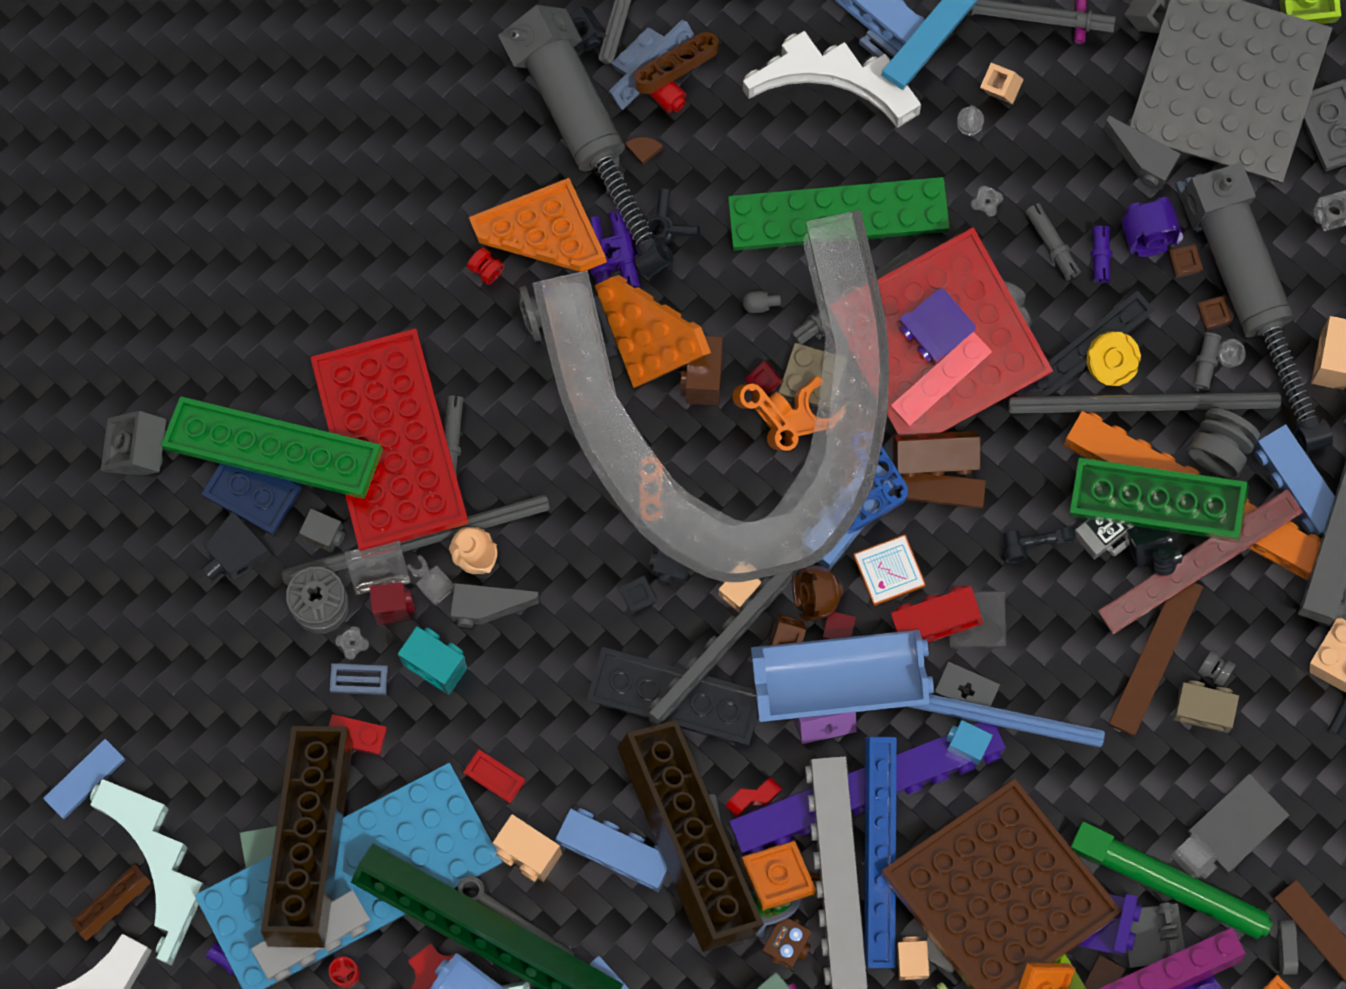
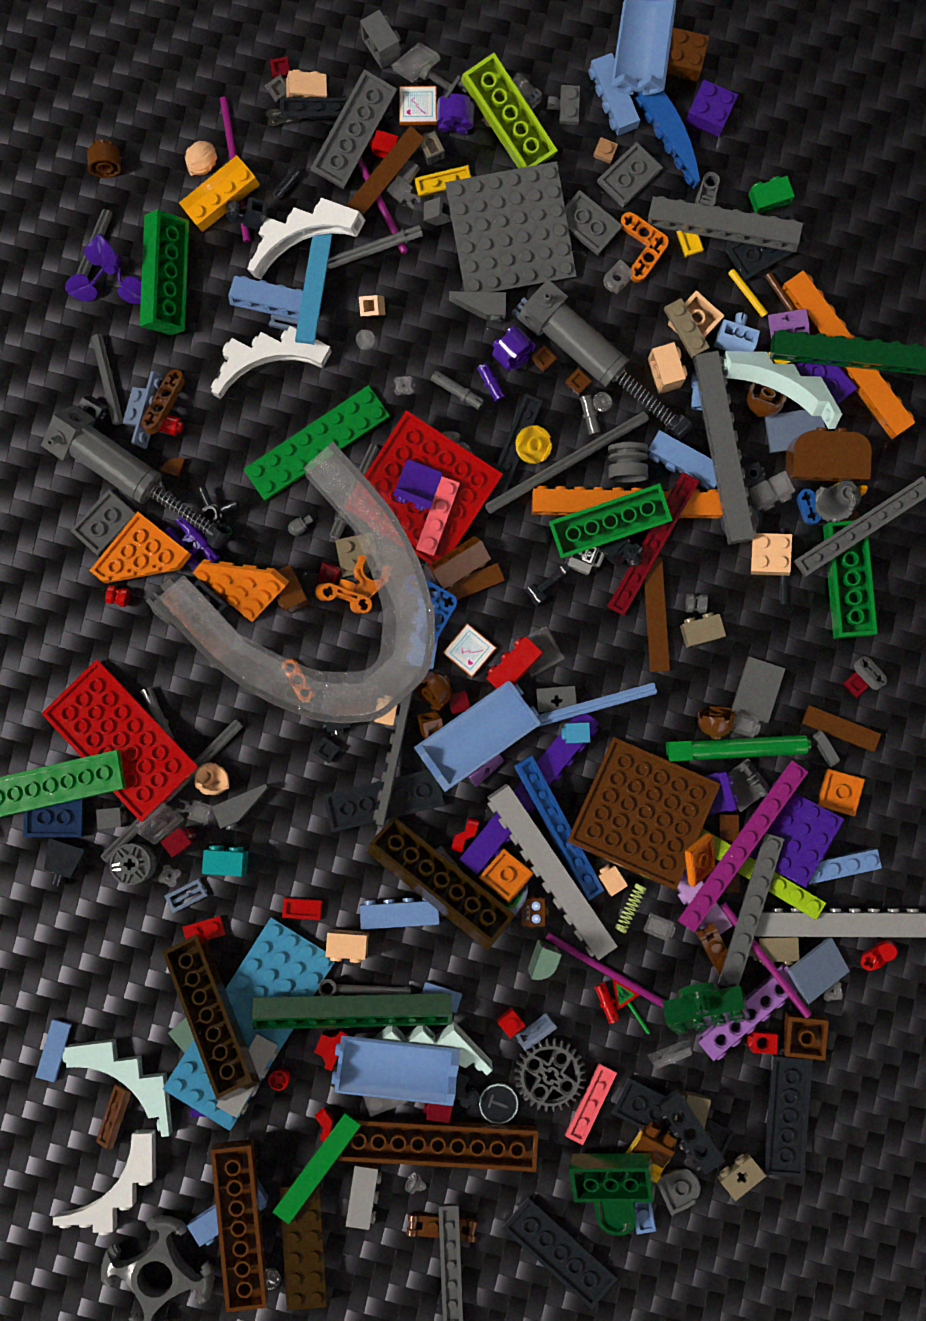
camera: 35 degrees left, 10 degrees up
none -> dark grey tile [70,489,136,556]
none -> reddish brown cylinder [698,706,736,739]

